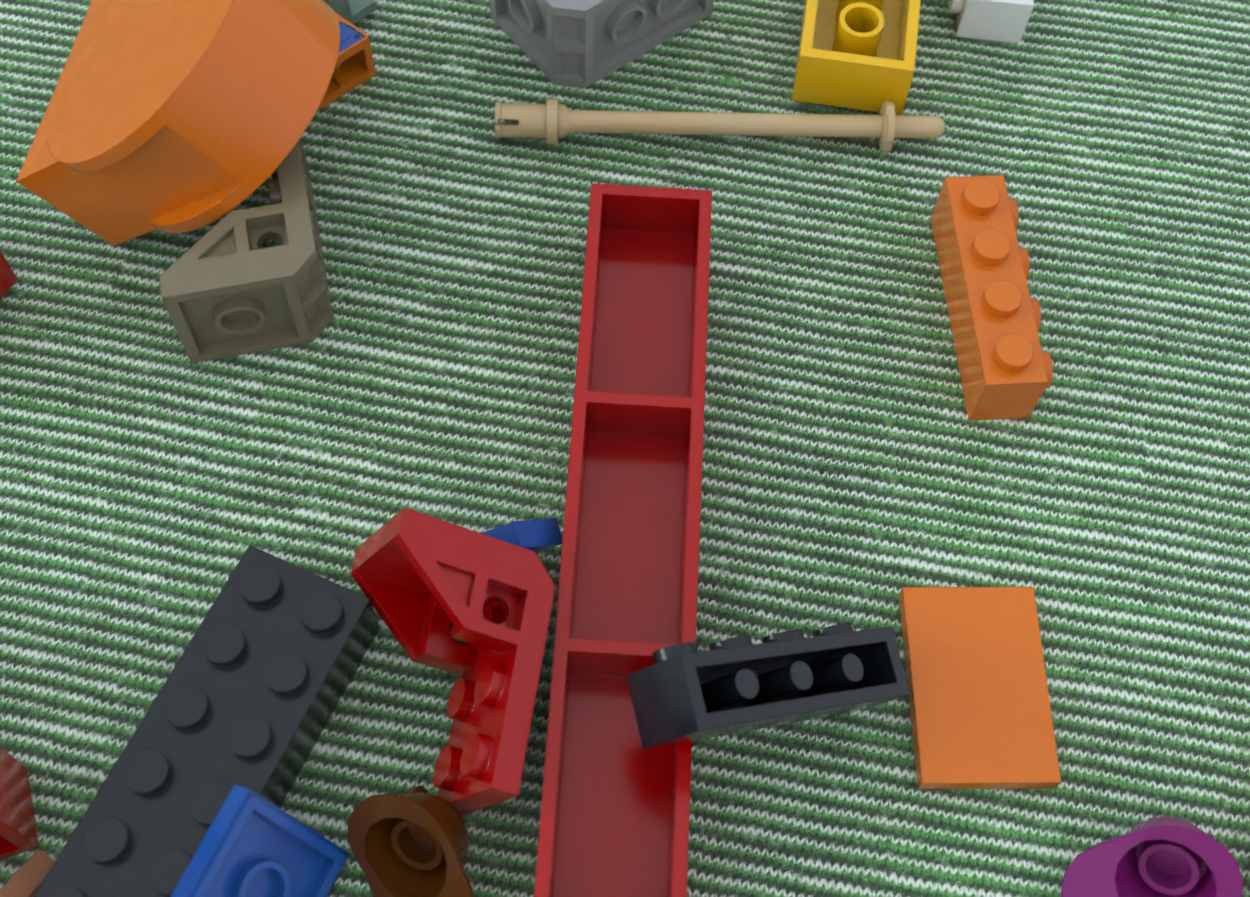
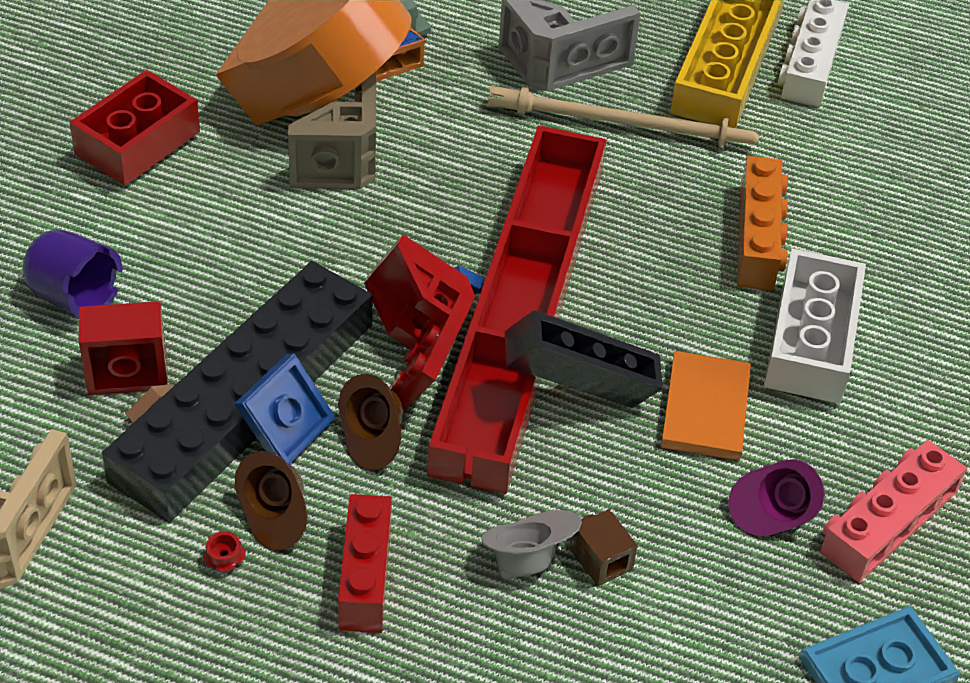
camera: 10 degrees right, 15 degrees down
none -> white brick [764,249,866,404]

